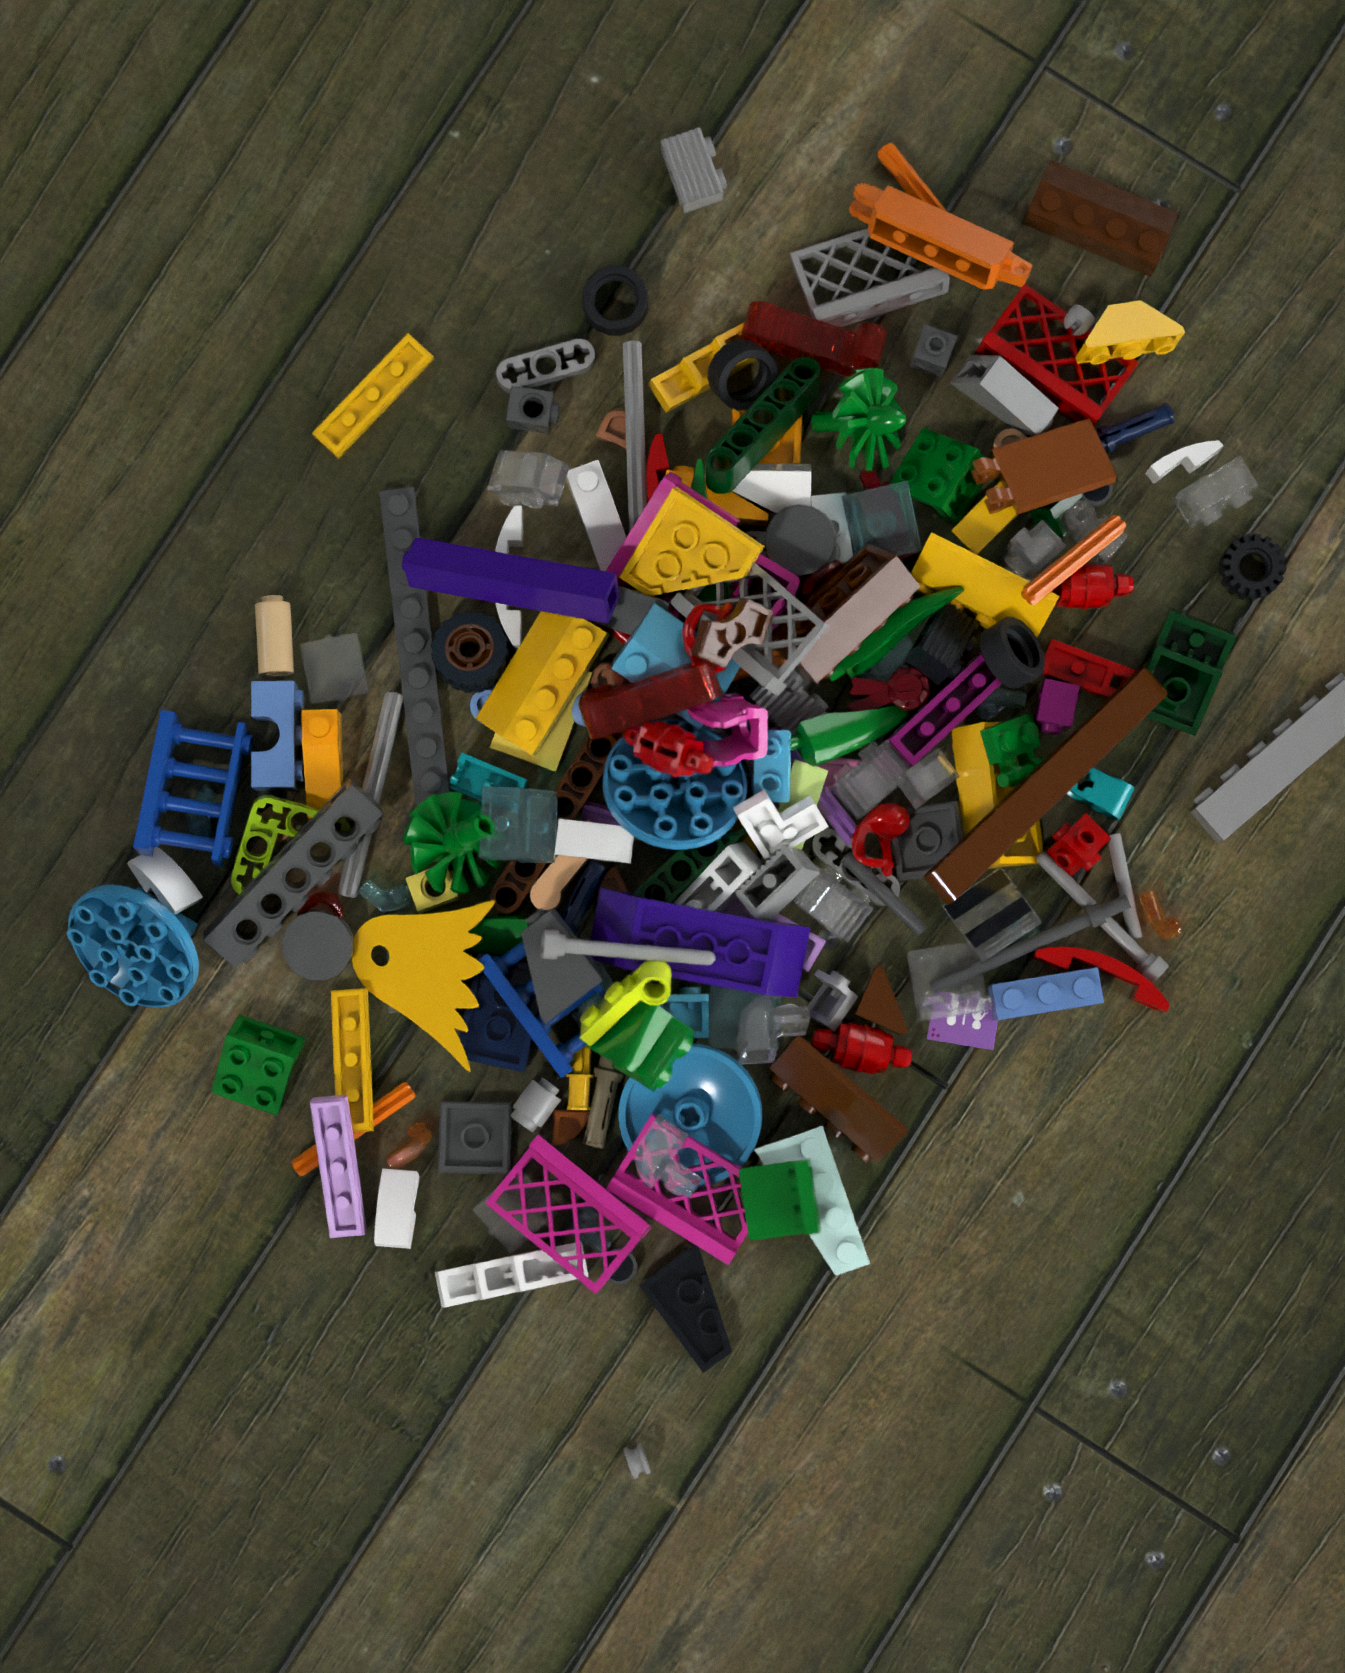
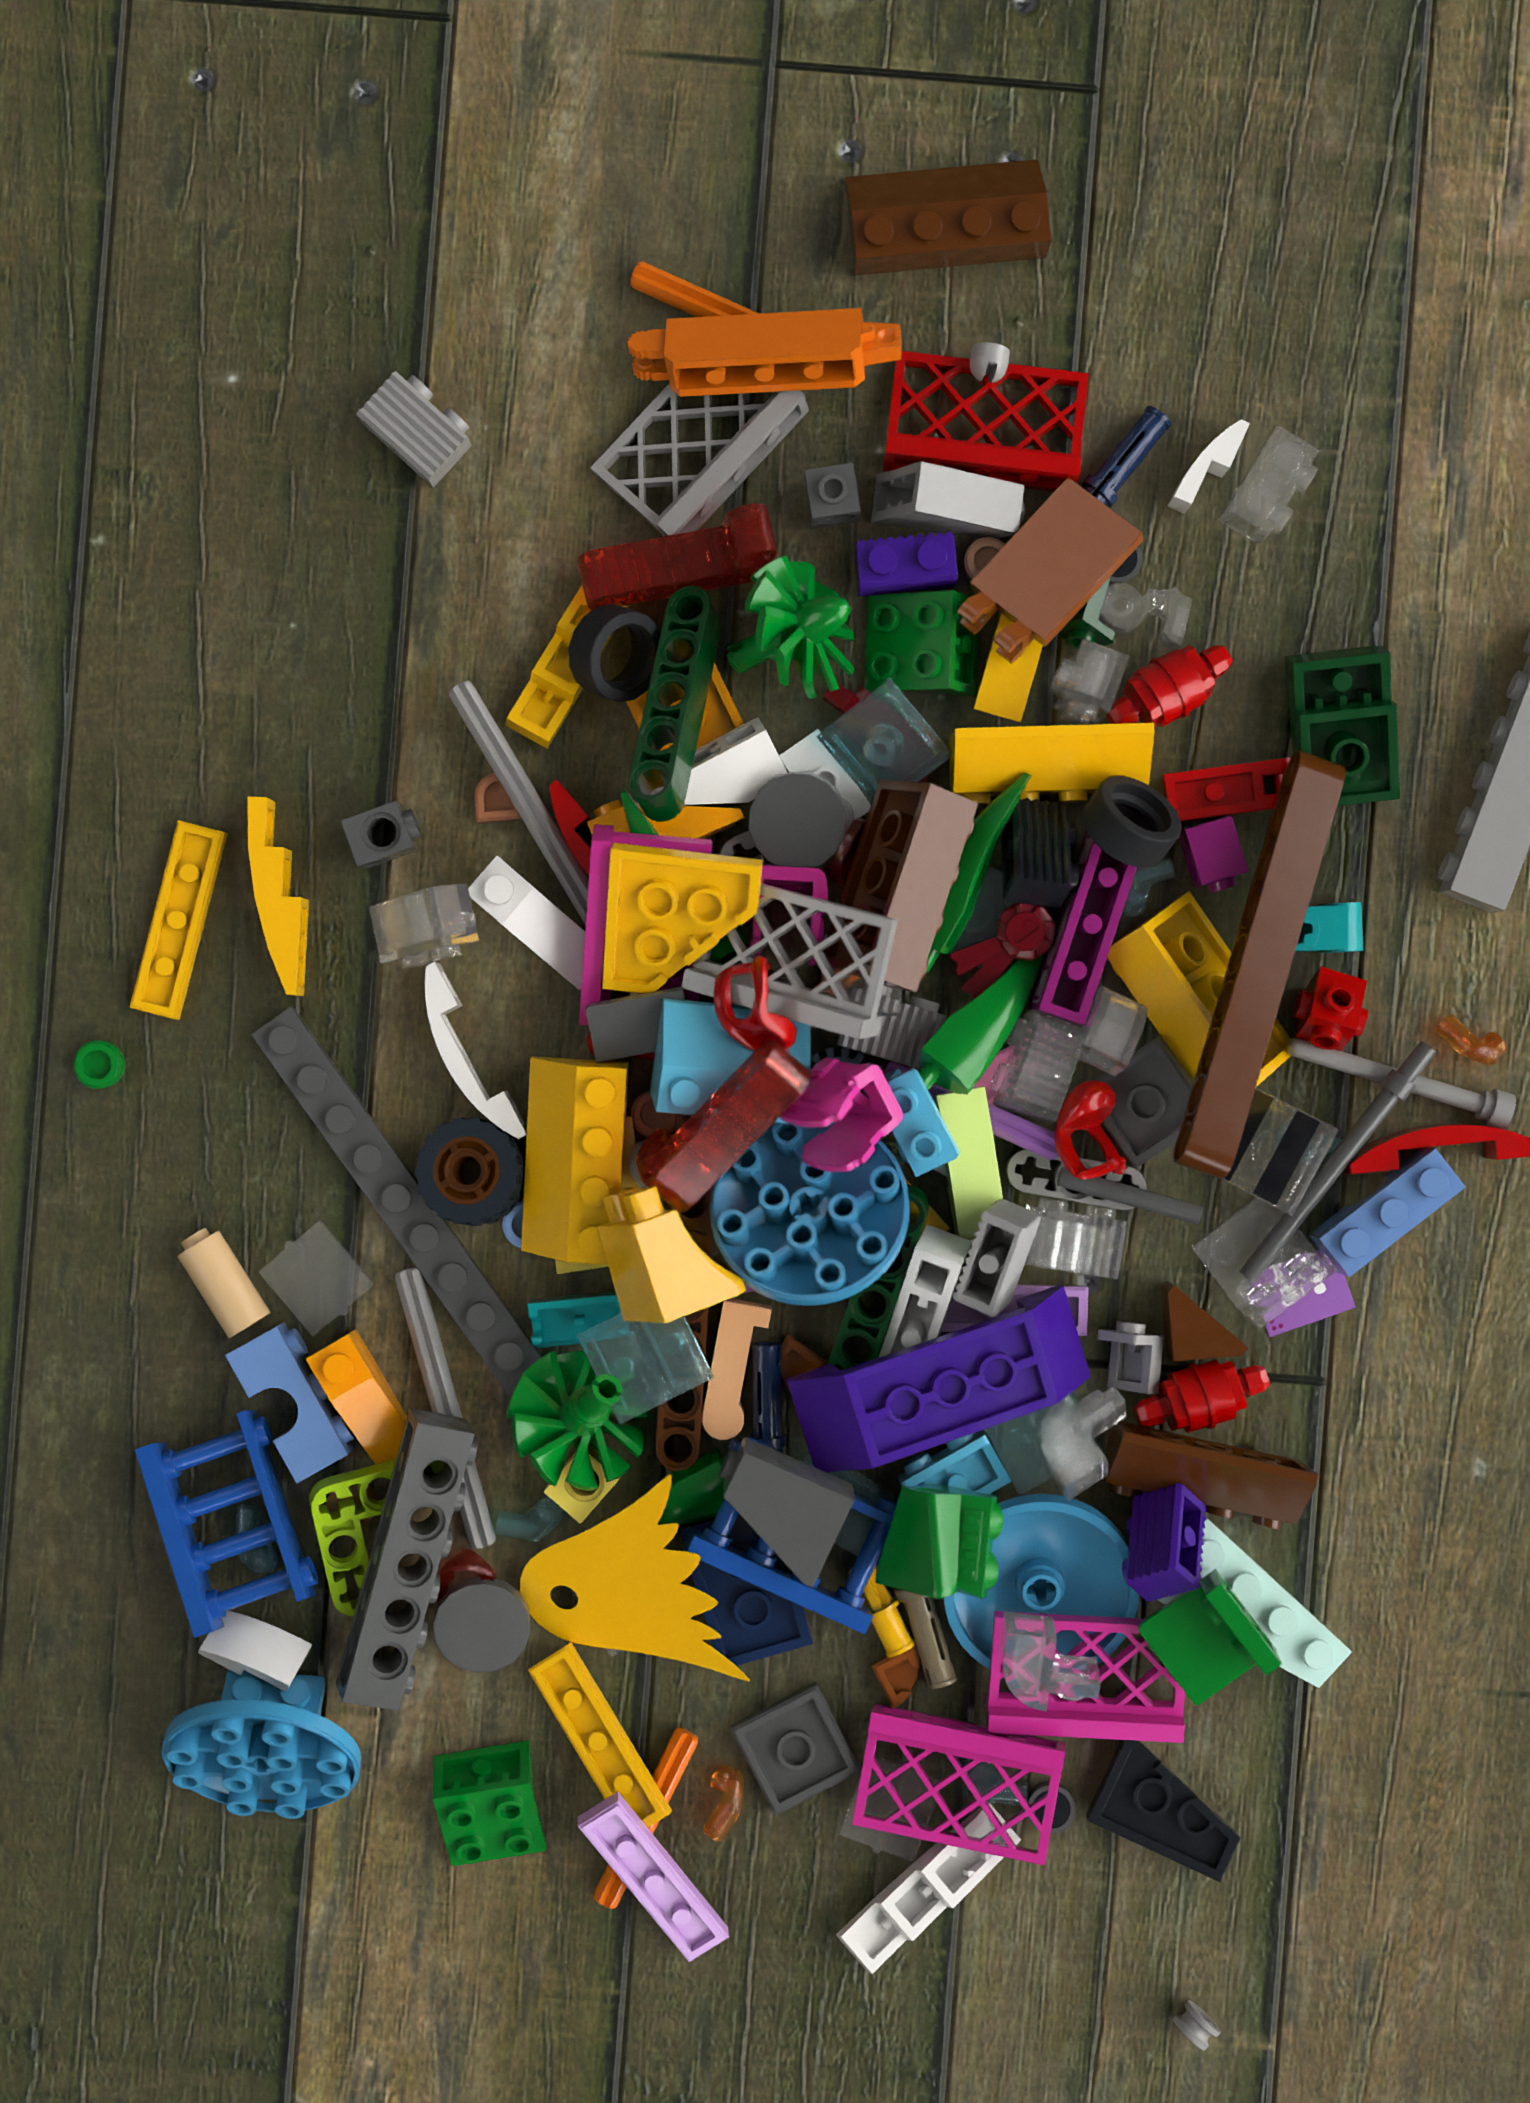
camera: 25 degrees left, 5 degrees up
white slope [374,1168,420,1249] -> none
dark purple brick [402,537,620,624] -> none
light grey beam [496,339,595,393] -> none
light grey brick [510,1077,561,1133] -> none
light grey piece [540,929,715,965] -> none
white slope [554,819,634,864] -> none
neon yellow plate [580,960,671,1046] -> none
black tyre [582,265,648,336] -> none
red piece [624,721,714,777] -> none
tile [691,598,774,667] -> none
white plate [733,790,829,861] -> none
green plate [980,712,1045,787] -> none
orange axle [1021,515,1126,605] -> none
yellow slope [1075,300,1185,365] -> none
light grey bar [1108,833,1143,939] -> none
black tyre [1218,534,1287,601] -> none
none -> green tile [73,1040,125,1089]
none -> yellow slope [247,796,309,996]
none -> yellow hips [597,1186,746,1323]
none -> dark purple brick [854,531,958,596]
none -> dark purple brick [1122,1483,1207,1602]

